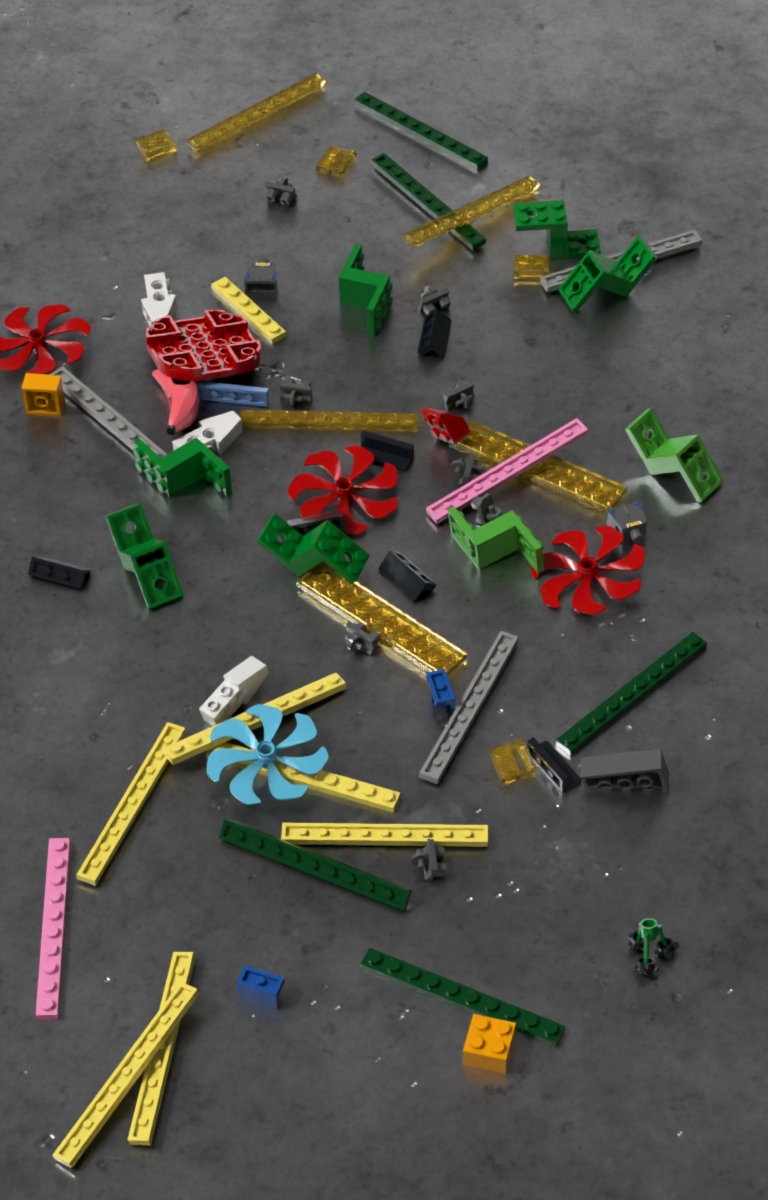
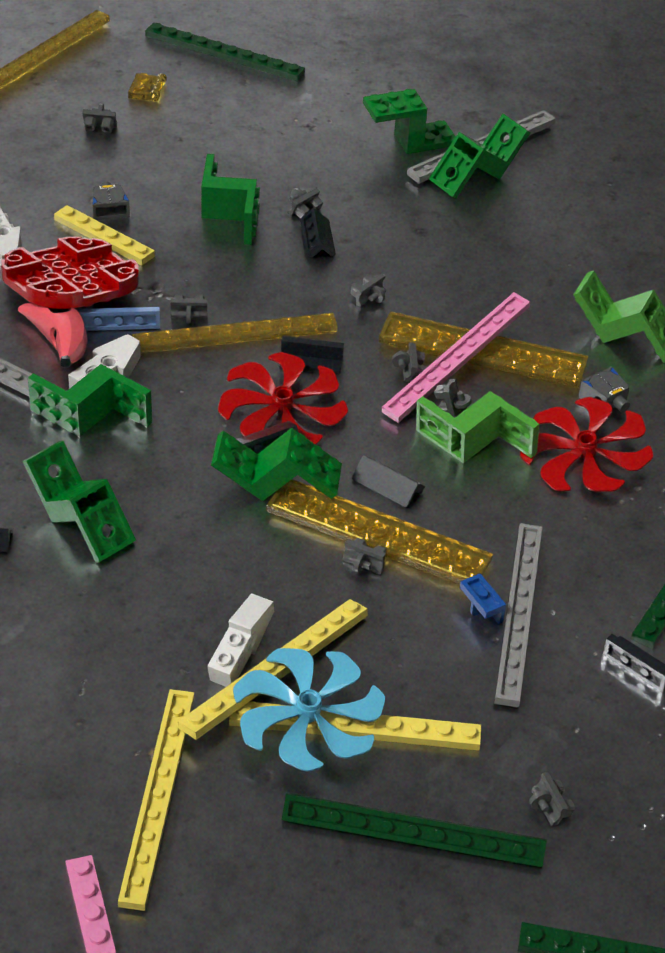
camera: 20 degrees left, 5 degrees down
light yellow plate [281,823,488,847] -> none
dark green plate [371,153,486,250] -> none
clear yellow plate [401,175,540,249] -> none
red slope [420,407,471,444] -> none
clear yellow plate [489,739,536,784] -> none
clear yellow plate [514,255,549,279] -> none

